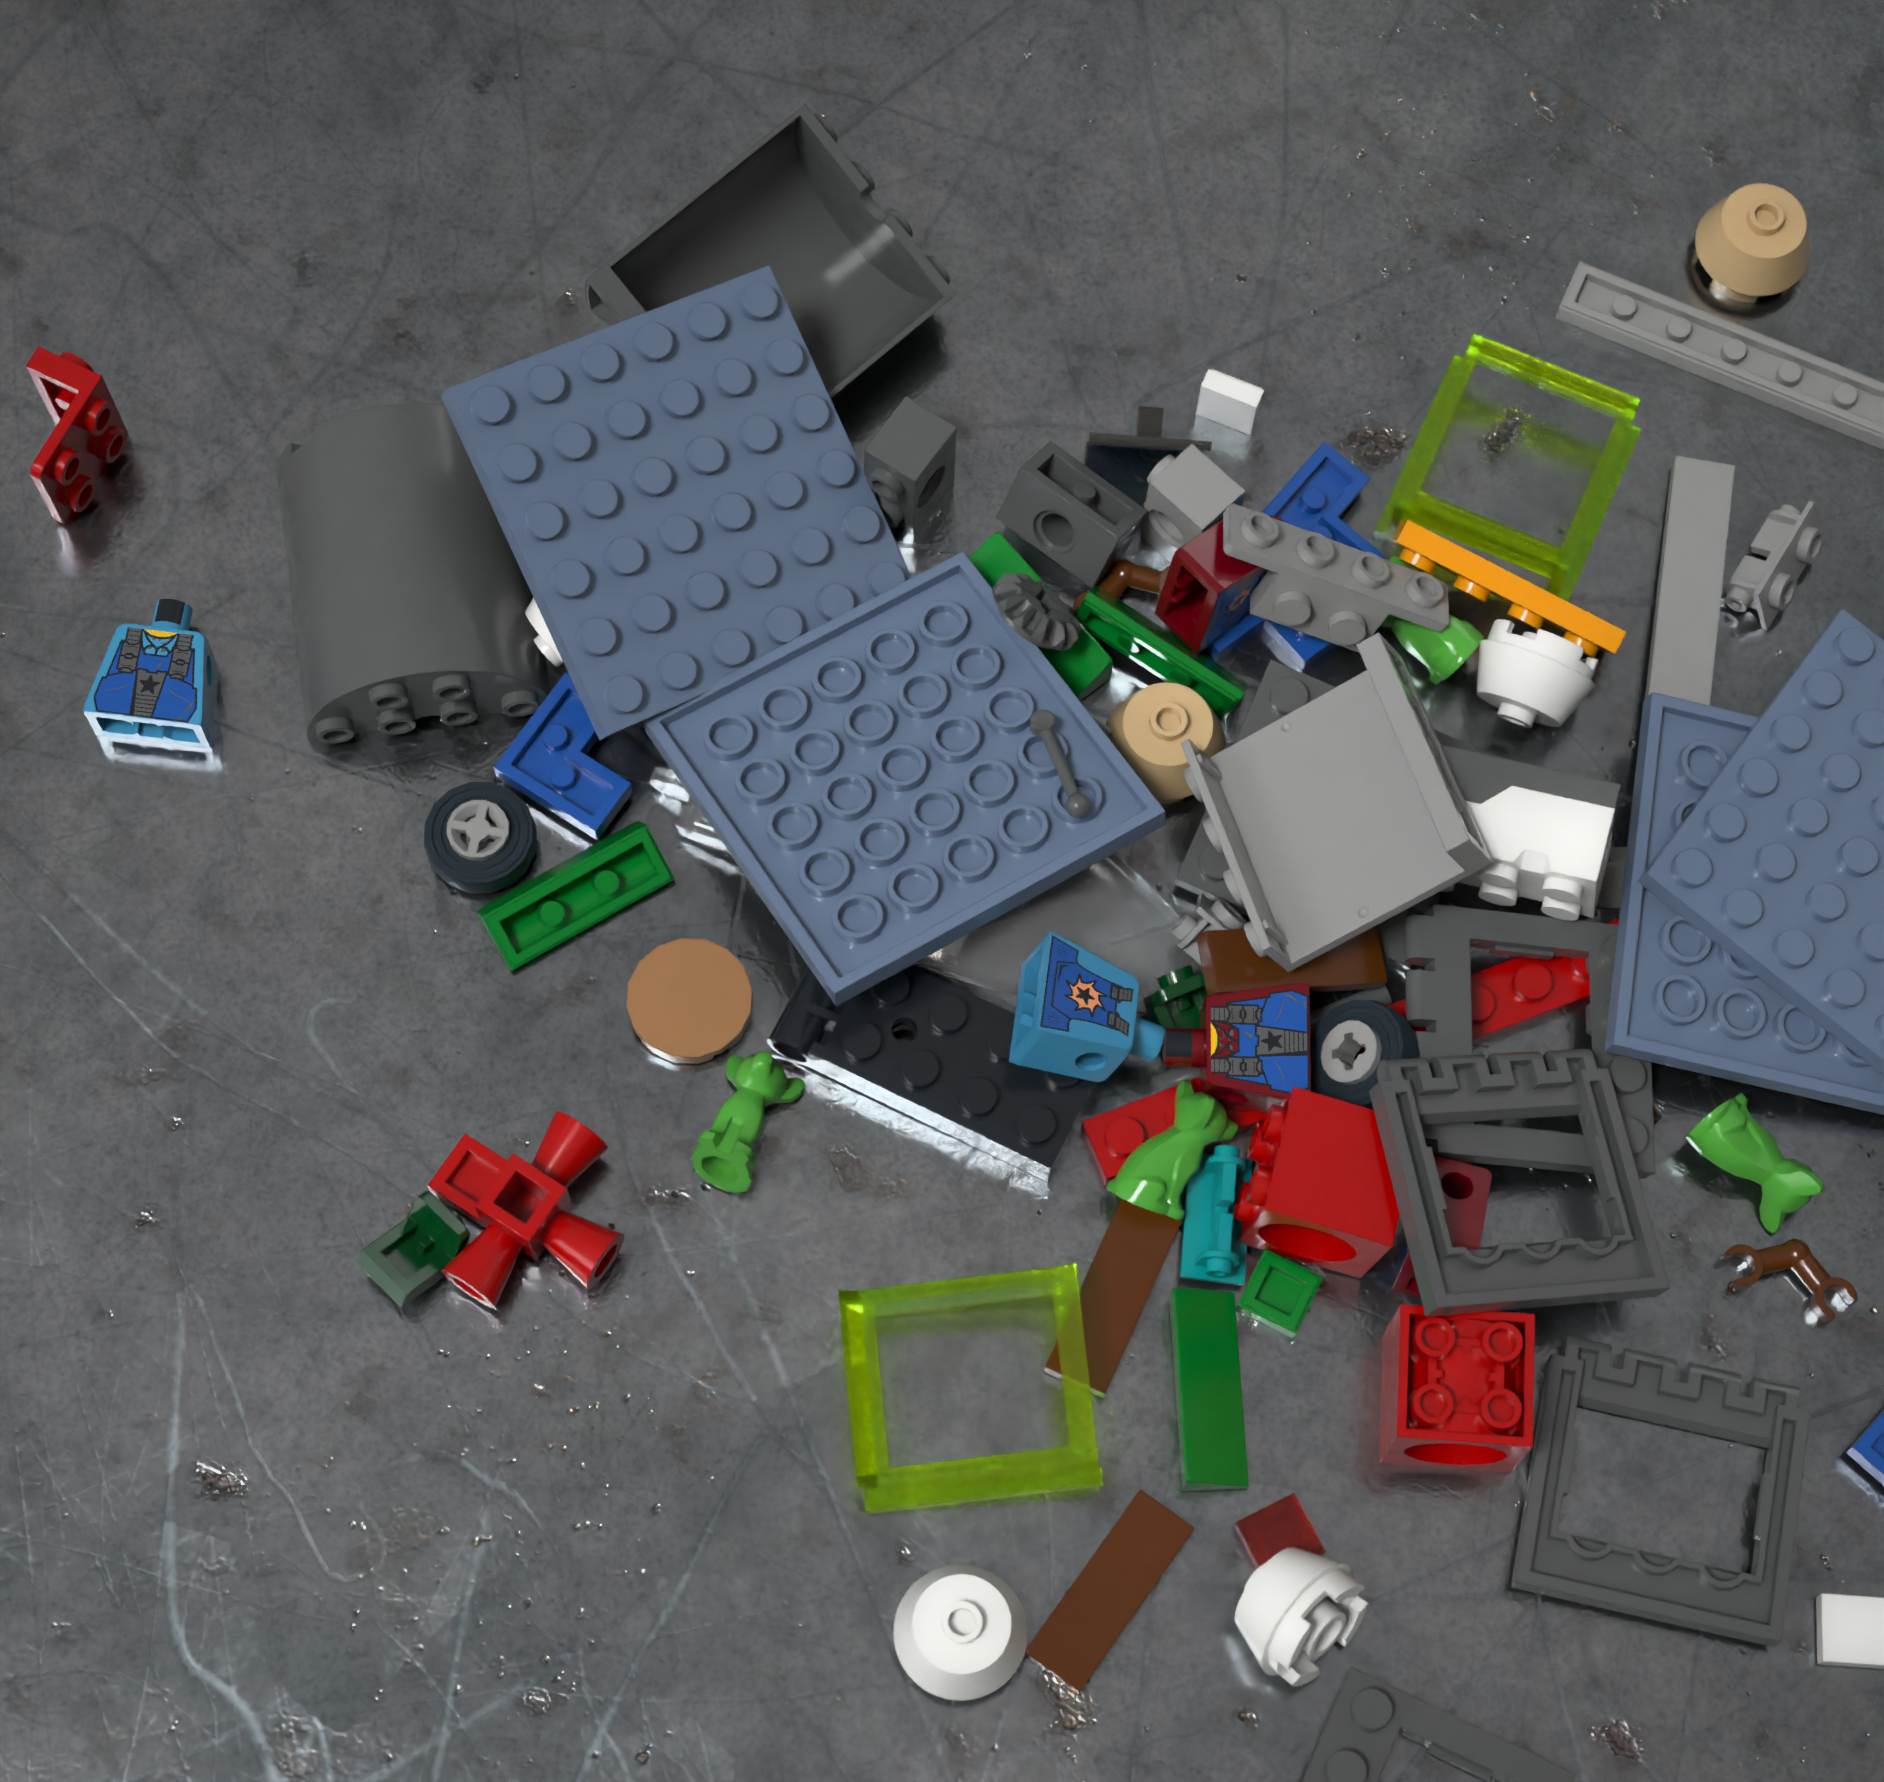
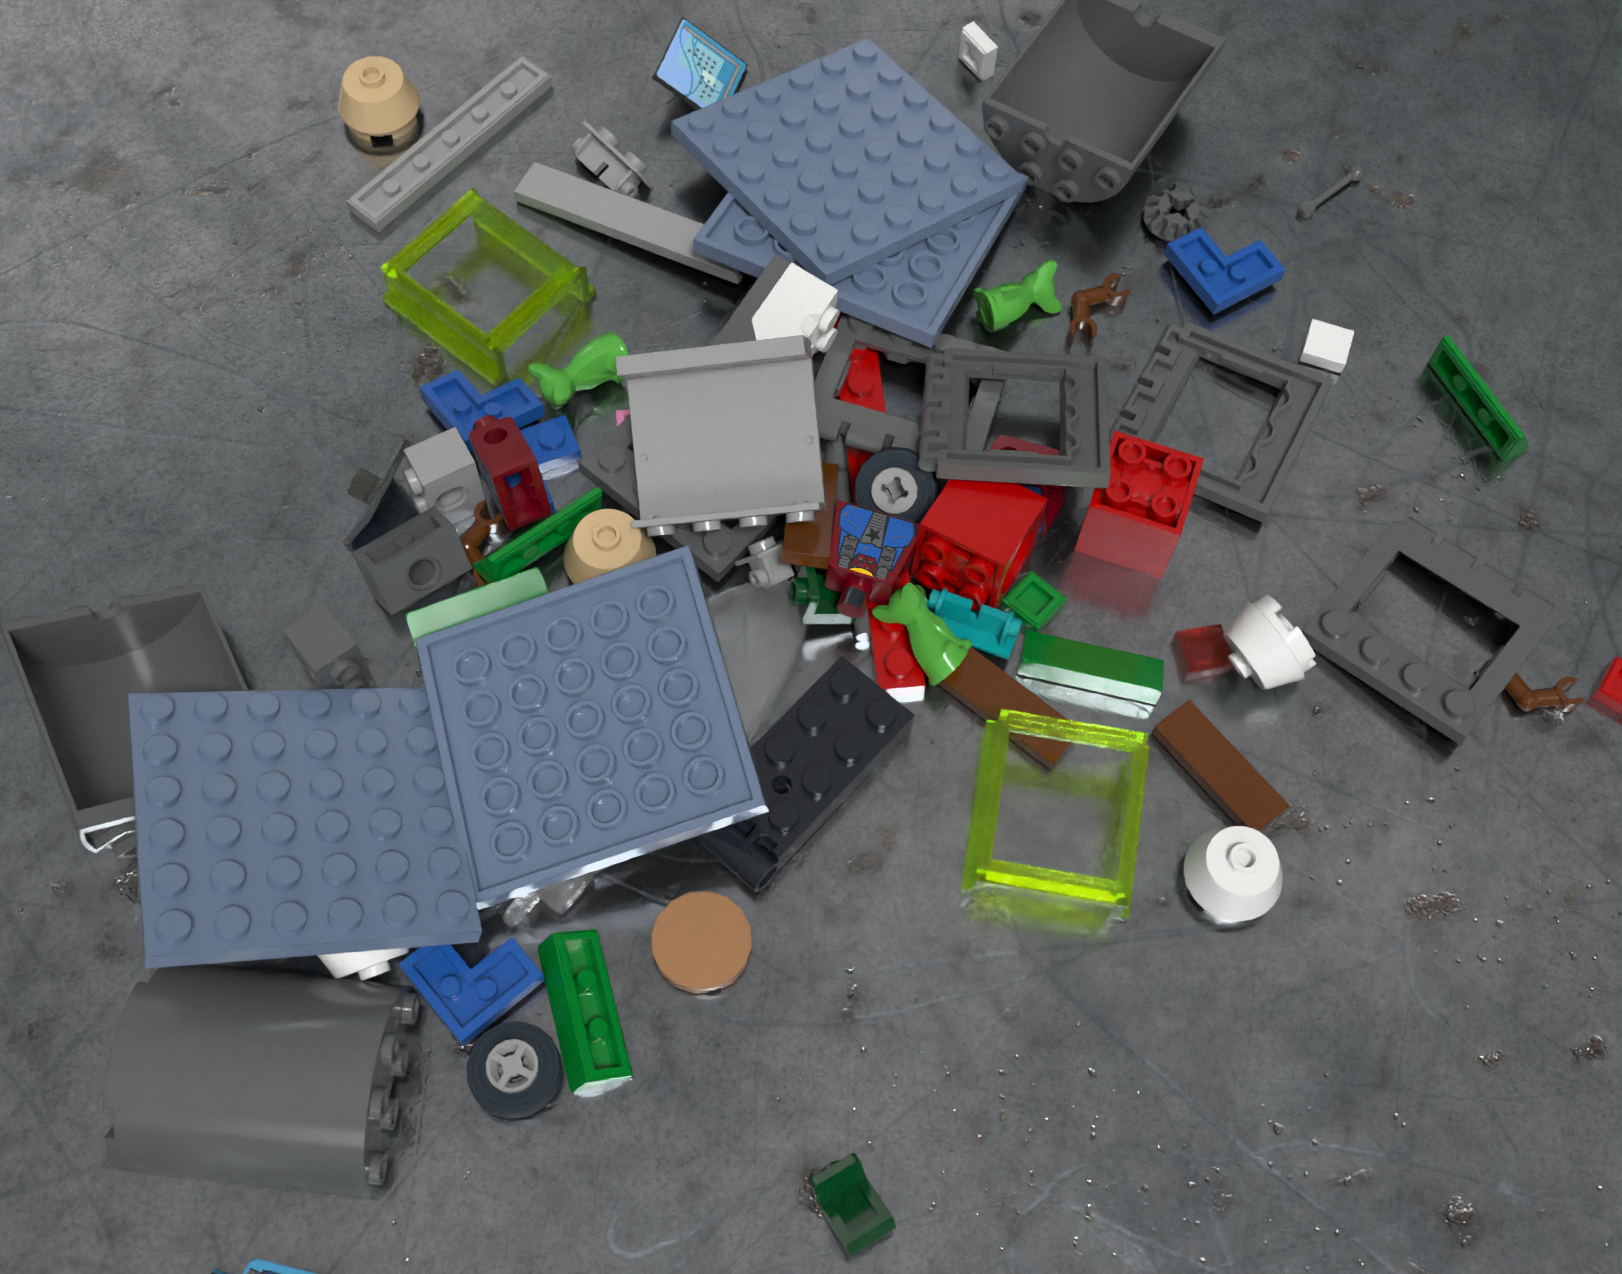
camera: 75 degrees left, 5 degrees down
red brick [427,1111,624,1308] -> none
bright green animal [692,1051,805,1193] -> none
dark grey gear [992,572,1082,651] -> none
dark azure torso [1009,931,1165,1082] -> none
dark grey hinge [1030,710,1091,818] -> none
white tile [1196,369,1264,435] -> none
light grey bracket [1223,503,1450,653] -> none
light orange plate [1390,520,1626,658] -> none
white cone [1477,619,1599,728] -> none

